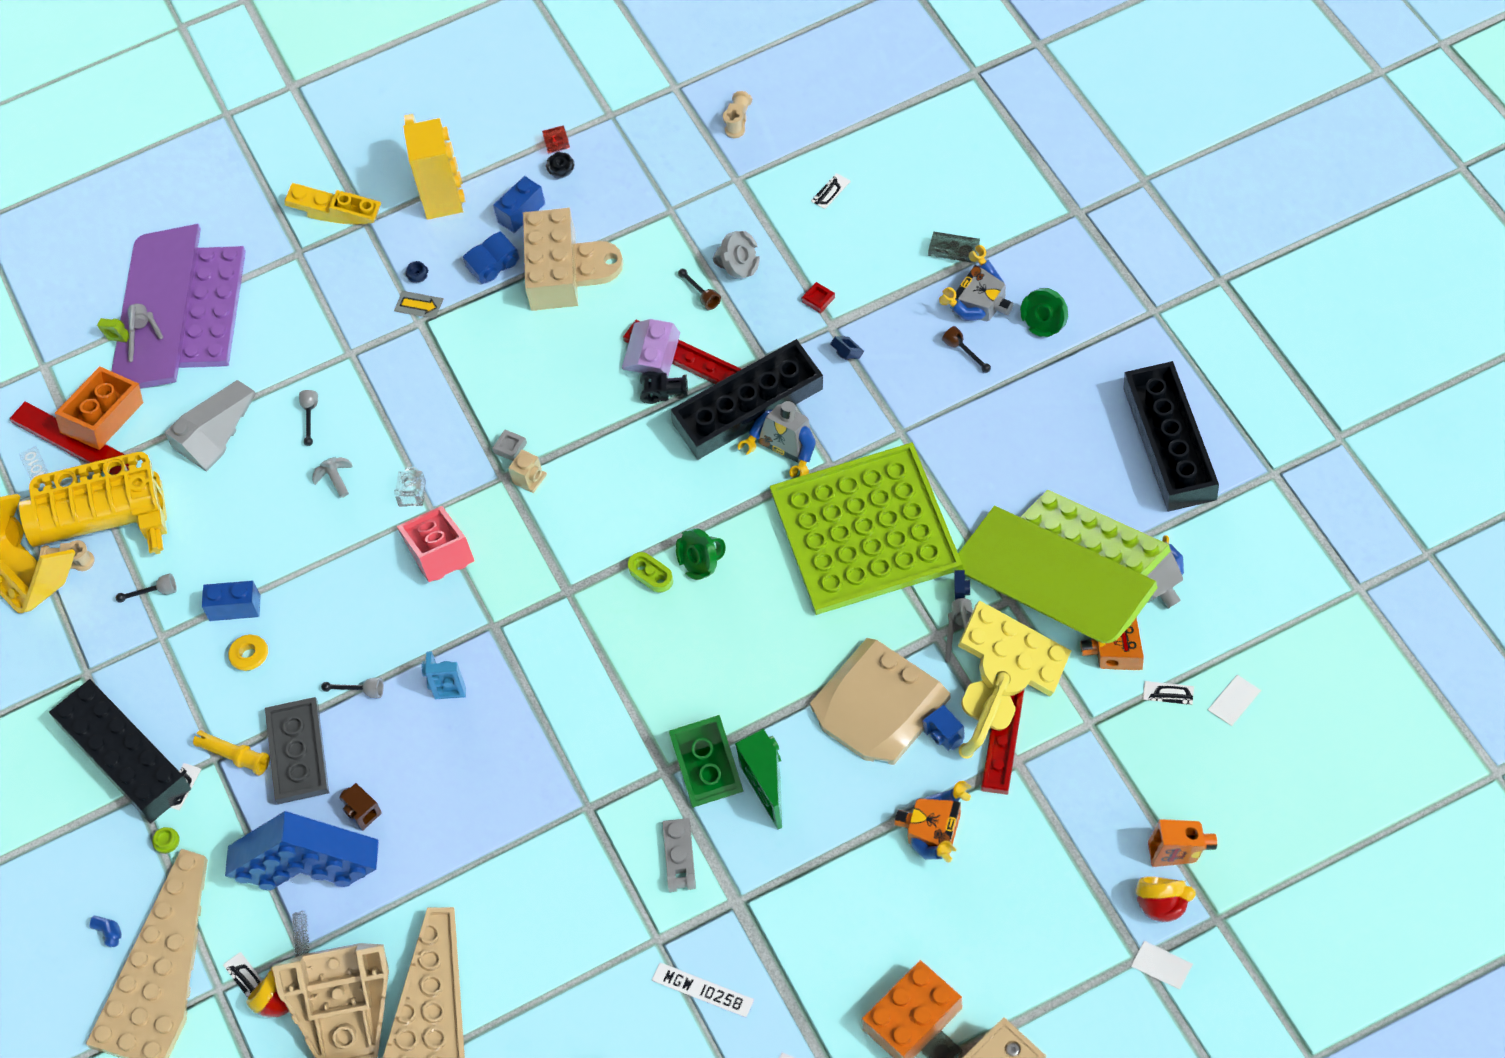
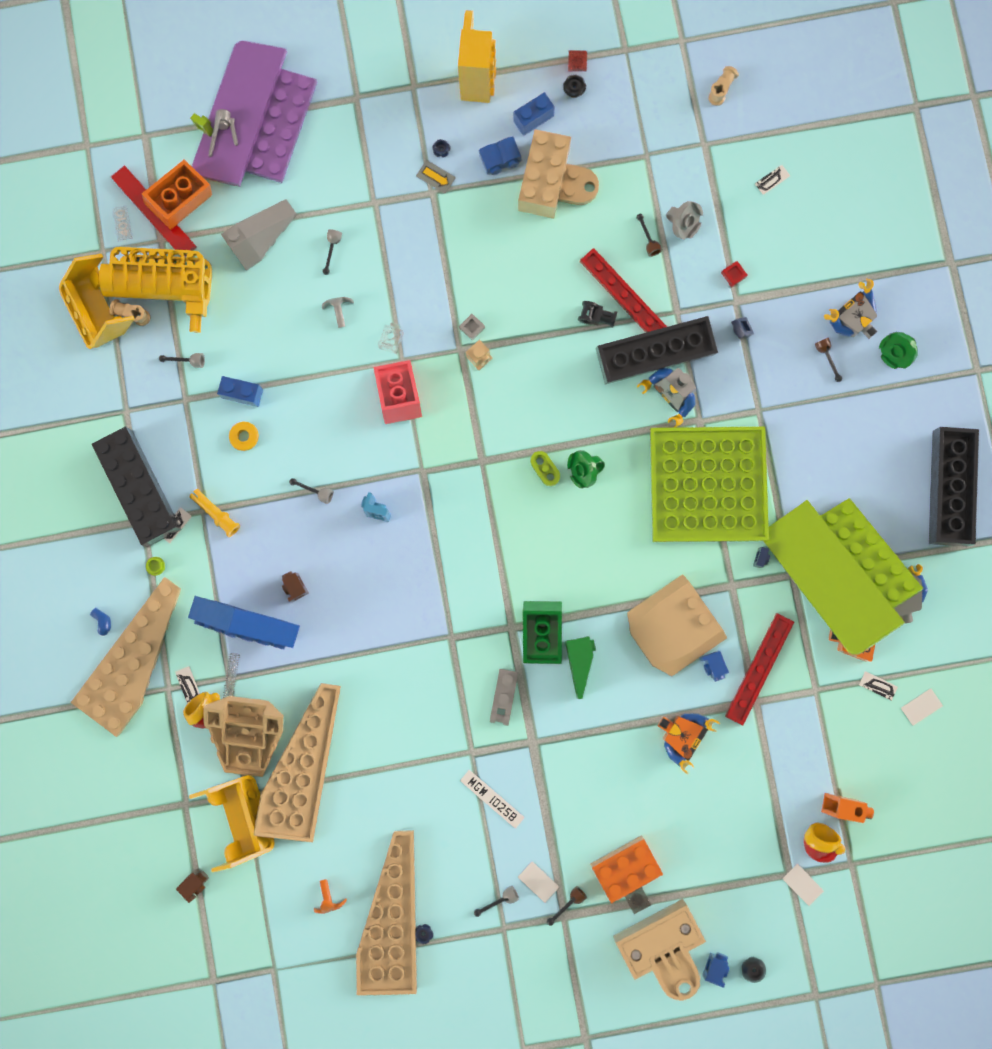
camera: 15 degrees right, 25 degrees up
dark grey plate [265,697,329,805] -> none
yellow slope [285,182,381,224] -> none
lavender slope [622,319,680,377] -> none
clear smoke plate [928,231,980,263] -> none
light grey plant [945,598,973,662] -> none
light yellow plate [958,600,1071,759] -> none

